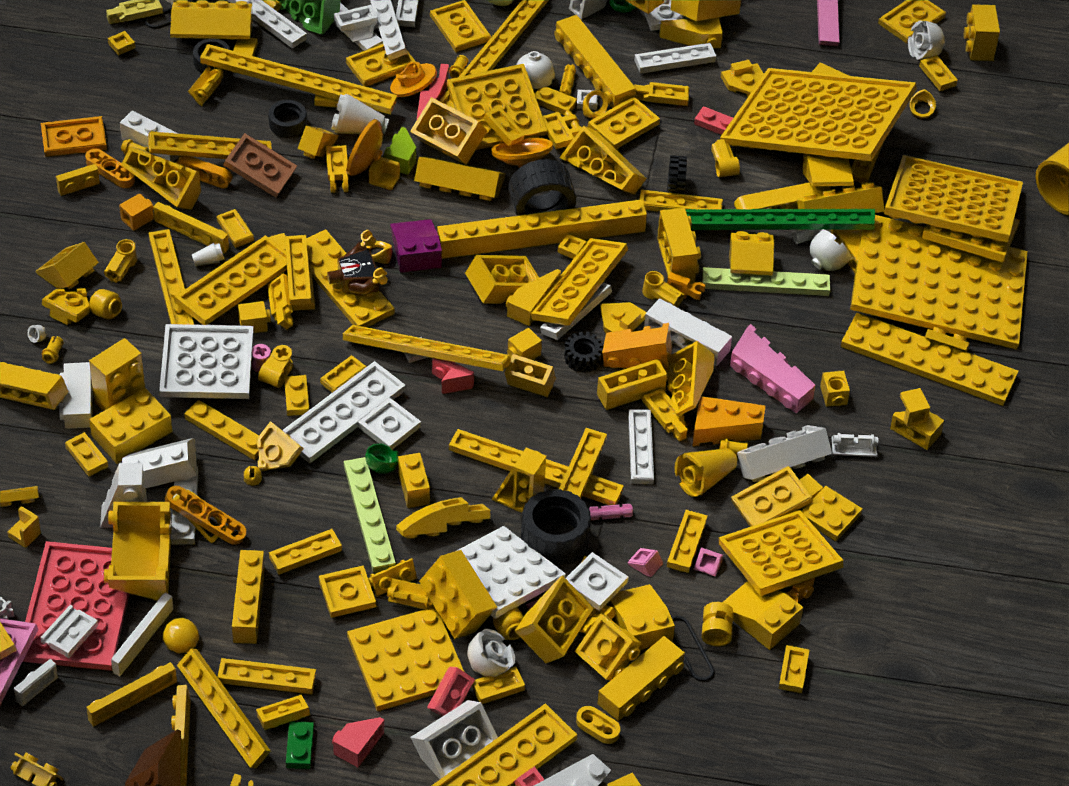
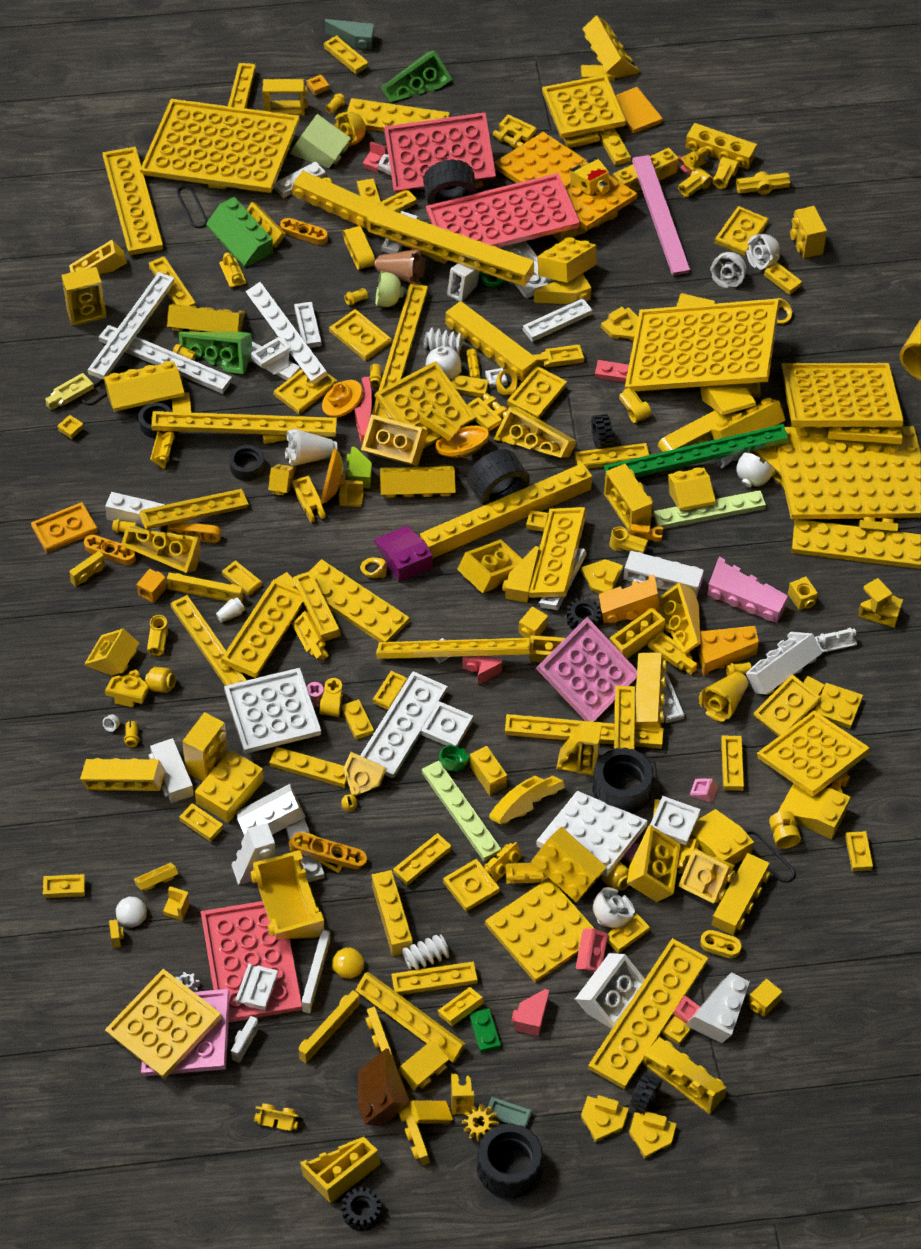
camera: 15 degrees left, 5 degrees up
nougat plate [223,133,297,198] -> none
yellow brick [238,301,271,333] -> none
torso [327,230,388,296] -> none
bright pink axle [589,504,633,520] -> none
bright pink slope [694,548,724,577] -> none
none -> yellow brick [398,1040,449,1090]
none -> white piece [402,934,449,970]
none -> white piece [424,327,462,355]
none -> bright pink plate [536,617,637,721]
none -> yellow brick [634,652,667,728]
none -> white cylinder [710,252,746,288]

